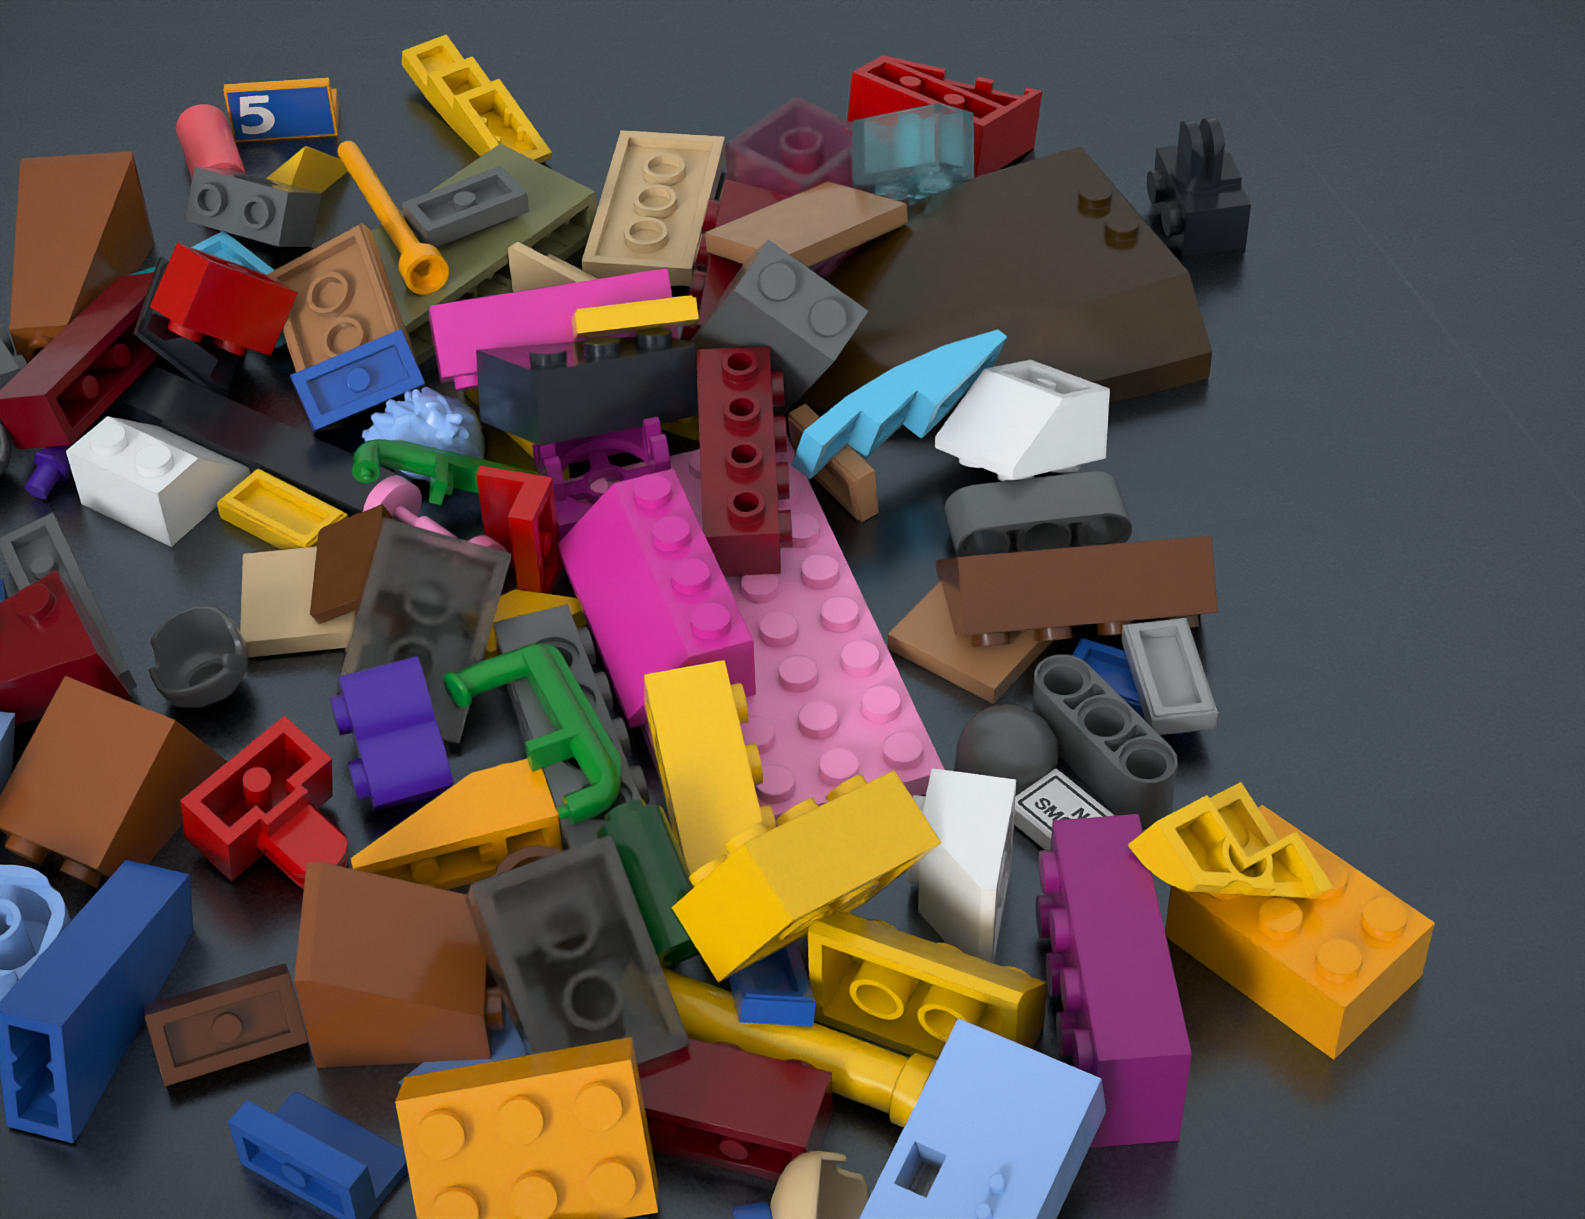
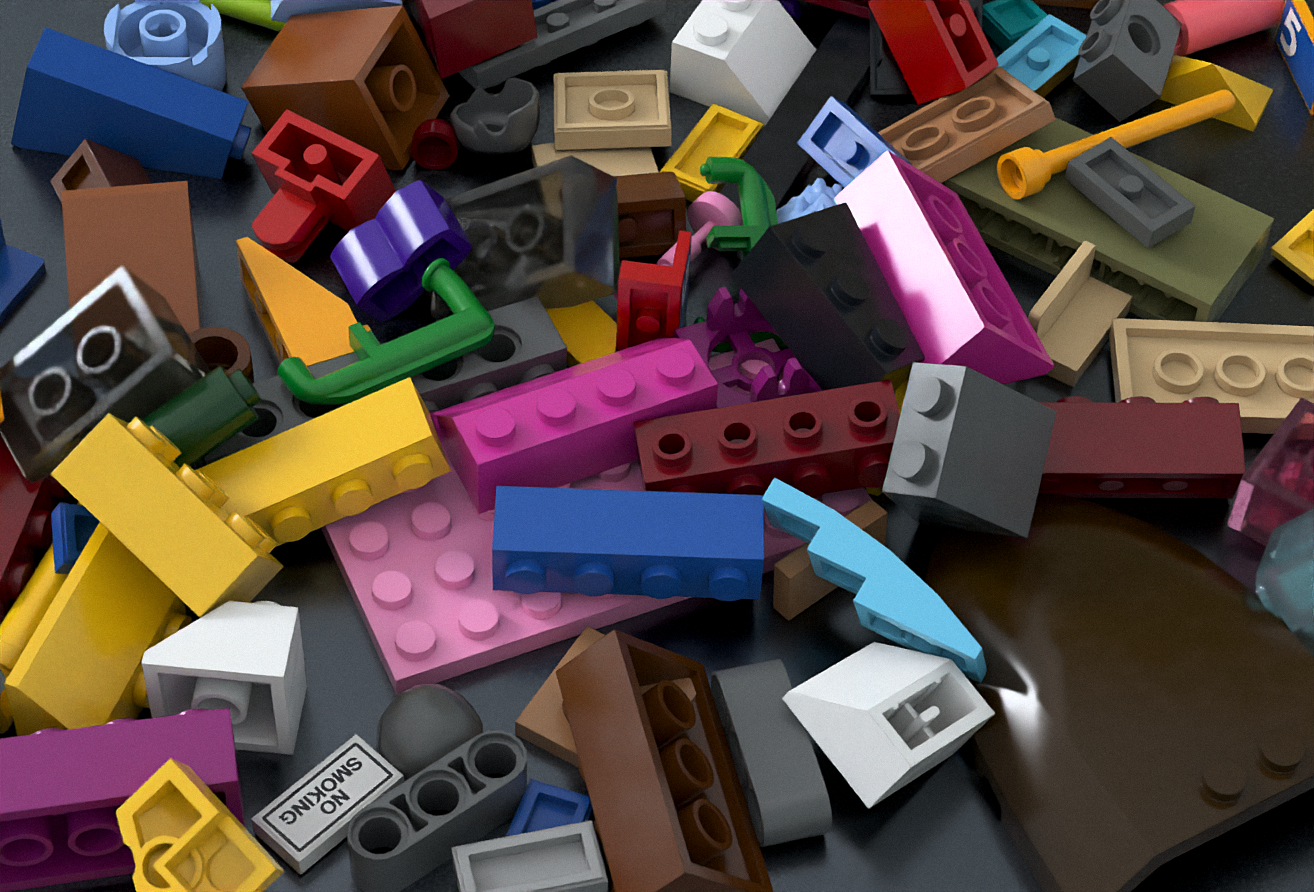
camera: 80 degrees right, 5 degrees up
yellow tile [571,295,699,340] -> none
medium nougat tile [705,181,908,267] -> none
none -> dark red hinge [411,118,458,170]
none -> blue brick [492,486,764,601]
none -> tan tile [554,70,671,150]

